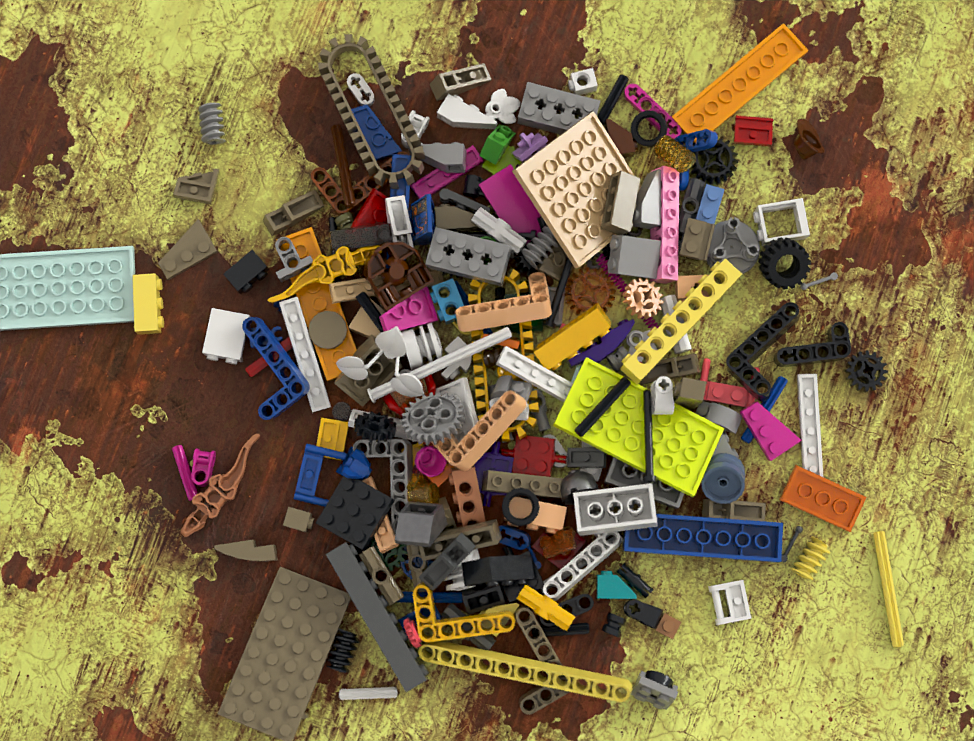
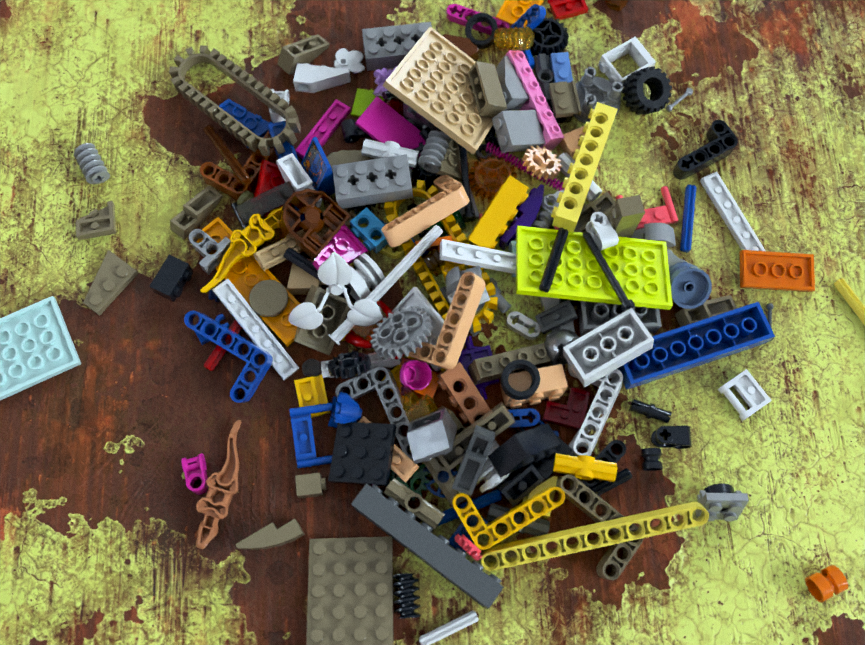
camera: 25 degrees left, 10 degrees down
light yellow brick [132,273,164,335] -> none
dark pink axle [172,445,198,501] -> none
white panel [202,308,251,364] -> none
white beam [347,73,375,106] -> none
light grey slope [408,142,467,173] -> none
dark grey plate [439,189,491,214] -> none
white brick [441,336,472,381] -> none
bright green slope [479,124,516,165] -> none
red plate [501,434,567,477] -> none
clear orange hips [540,529,576,559] -> none
white brick [568,68,598,95] -> none
teal slope [596,571,637,599] -> none
black axle [597,74,629,126] -> none
medium nougat plate [655,613,681,639] -> none
black beam [726,302,799,402] -> none
dark pink wing [740,402,802,461] -> none
light yellow piece [790,536,831,580] -> none
black gear [845,350,888,393] -> none

